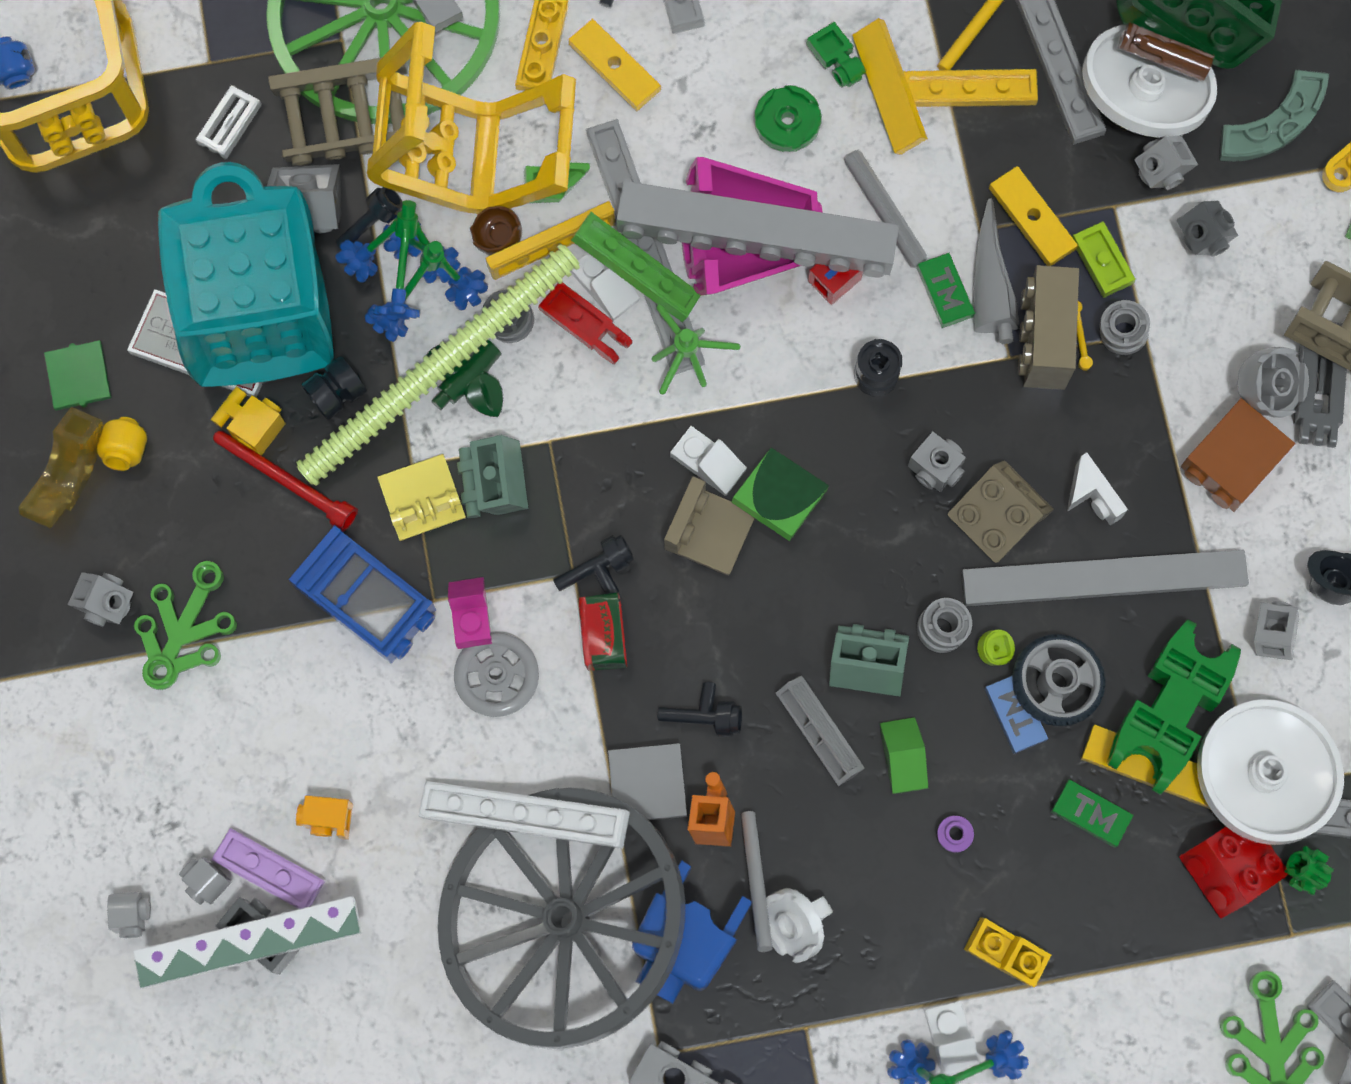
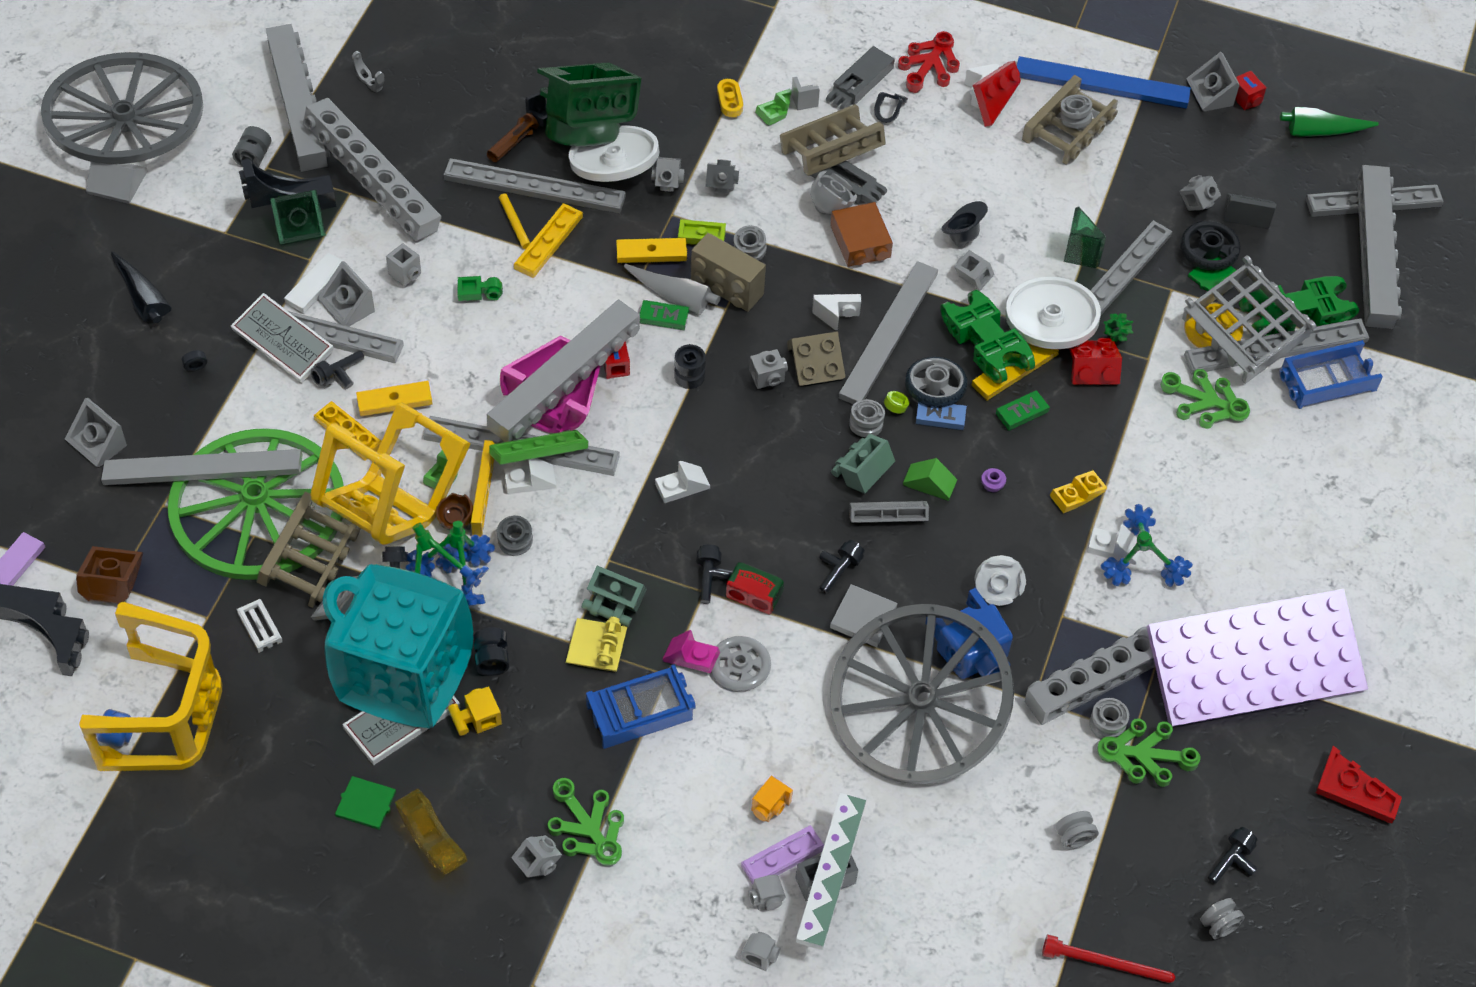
camera: 65 degrees left, 20 degrees down
yellow head [97,417,147,471] -> none
red piece [213,431,358,532] -> none
yellowish green piece [296,244,580,486] -> none
white tile [418,781,630,849] -> none
dark green plant [426,340,503,417] -> none
red hinge [538,282,633,365] -> none
bright green plant [652,304,741,395] -> none
dark tan bracket [664,476,755,575] -> none
orange brick [688,772,735,847] -> none
dark green tile [731,447,829,541] -> none
light grey bar [741,811,772,952] -> none
green plate [755,85,822,152] -> none
light grey axle [845,150,927,268] -> none
yellow tile [852,18,928,155] -> none
reddish brown piece [1118,22,1214,82] -> none
sand green tile [1219,70,1329,161] -> none

